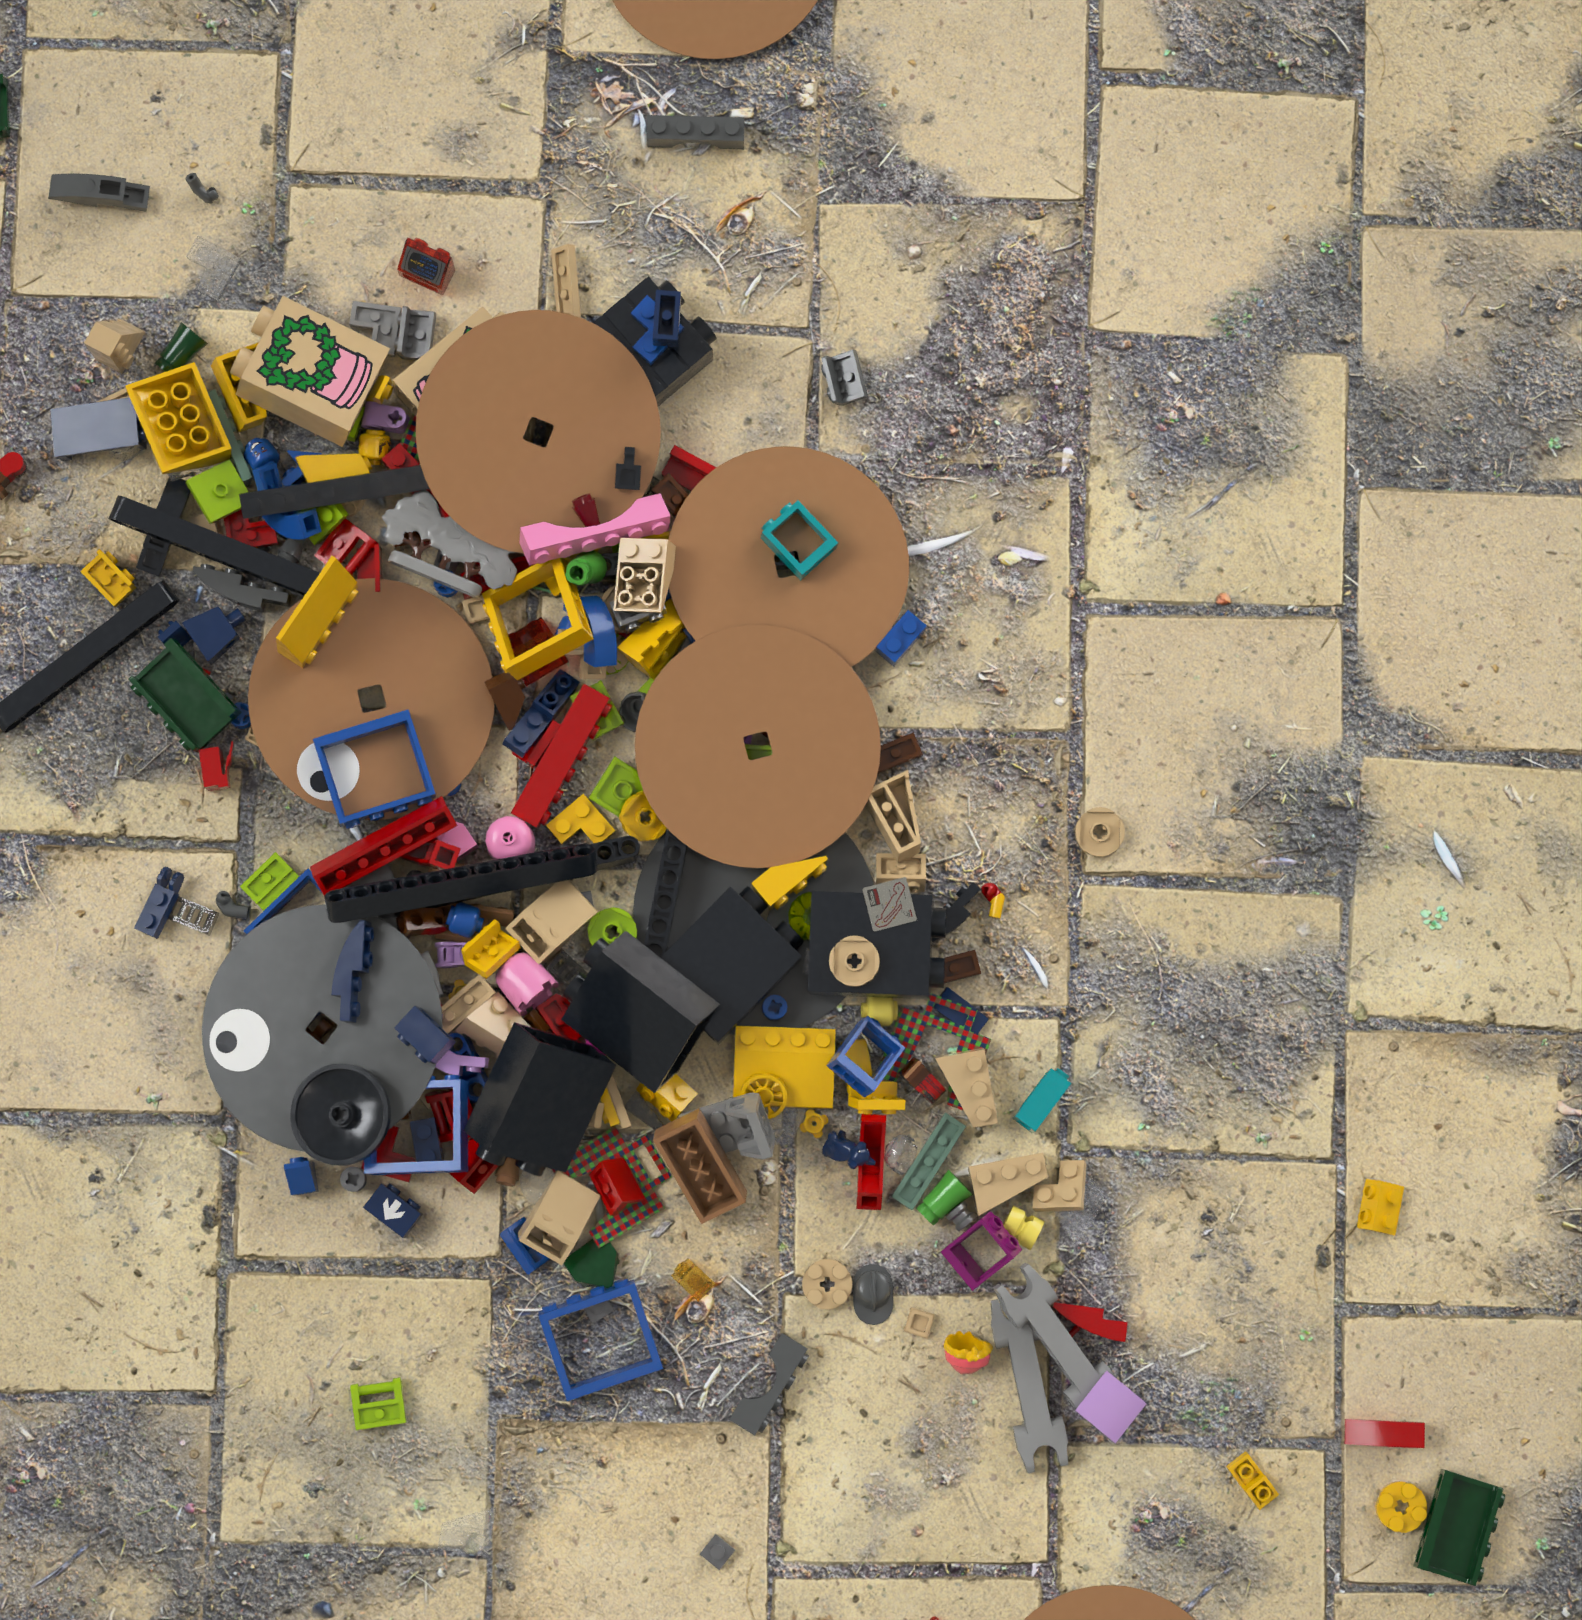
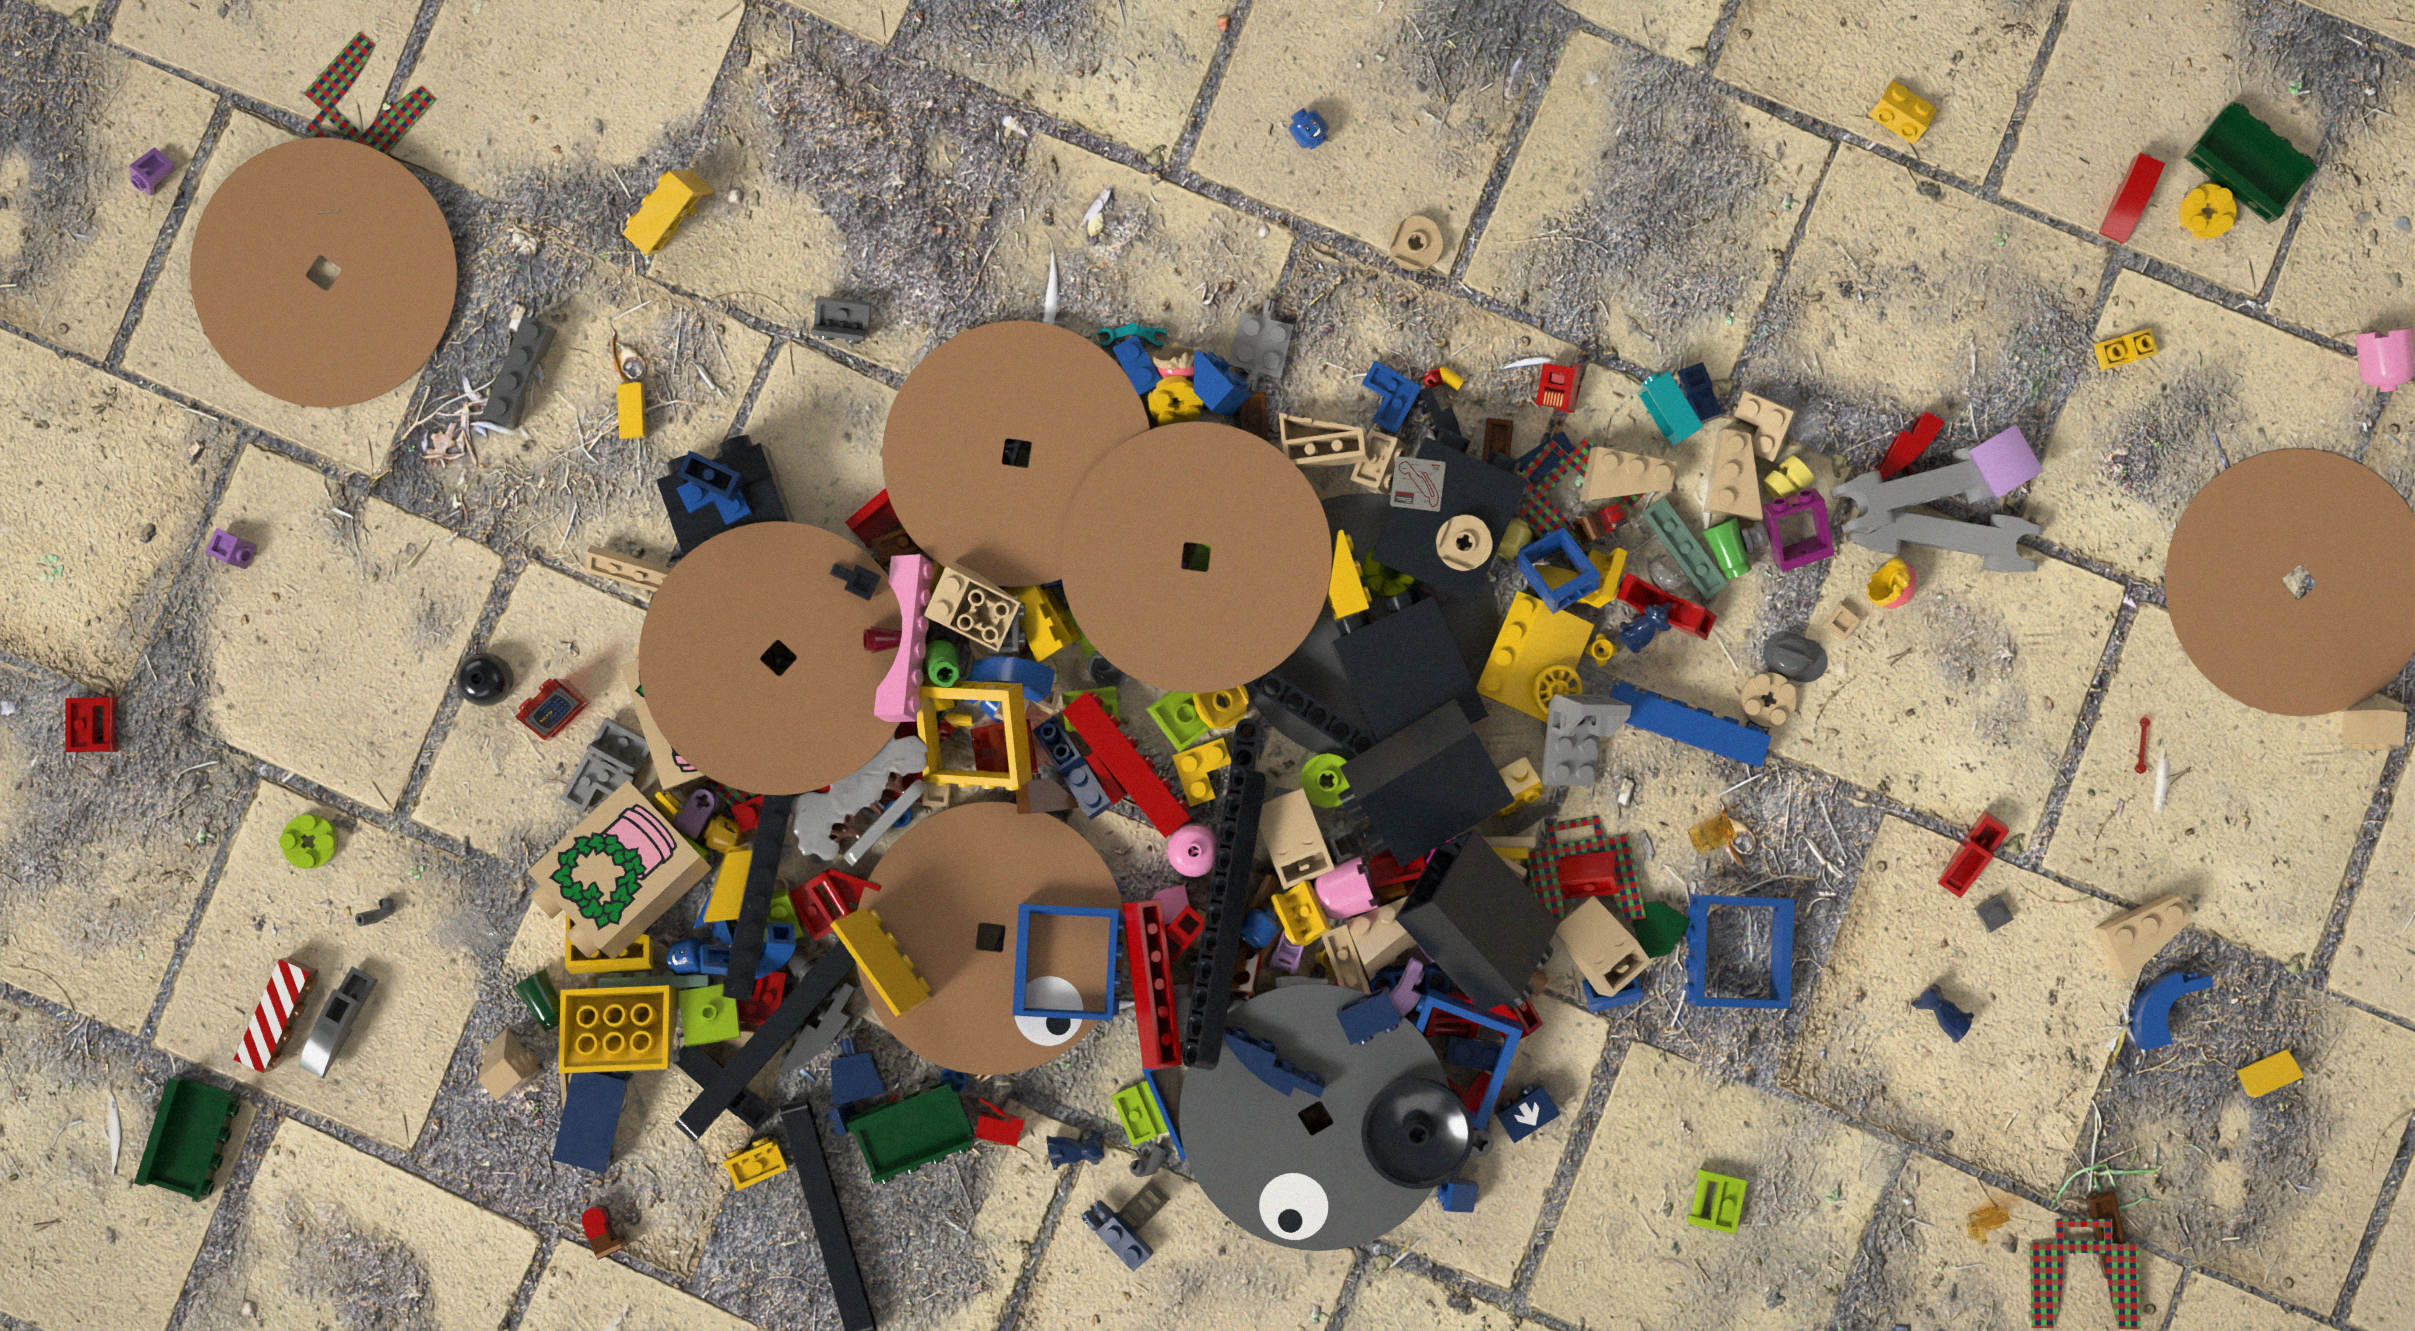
camera: 65 degrees left, 5 degrees up
medium nougat brick [653,1108,747,1224] -> none
dark grey arch [729,1333,809,1436] -> none
teal window [761,500,838,581] -> none
blue wheel [762,995,787,1020] -> none
none -> brick [233,957,318,1073]
none -> lime plate [279,814,338,869]
none -> black cylinder [456,653,513,707]
none -> yellow slope [617,382,647,439]
none -> yellow wedge [622,169,714,255]
none -> arm [937,712,973,740]
none -> dark blue animal [1046,1131,1105,1170]
none -> teal piece [1097,322,1168,347]
none -> yellow plate [1148,376,1203,426]
none -> tan hair [1152,343,1204,383]
none -> blue slope [1194,349,1252,417]
none -> light grey plate [1228,300,1293,392]
none -> blue head [1289,108,1329,150]
none -> blue plate [1361,360,1422,435]
none -> red piece [1536,363,1583,413]
none -> blue brick [1608,681,1772,767]
none -> dark blue slope [1677,362,1722,424]
none -> dark blue animal [1912,984,1974,1043]
none -> red slope [1938,810,2009,898]

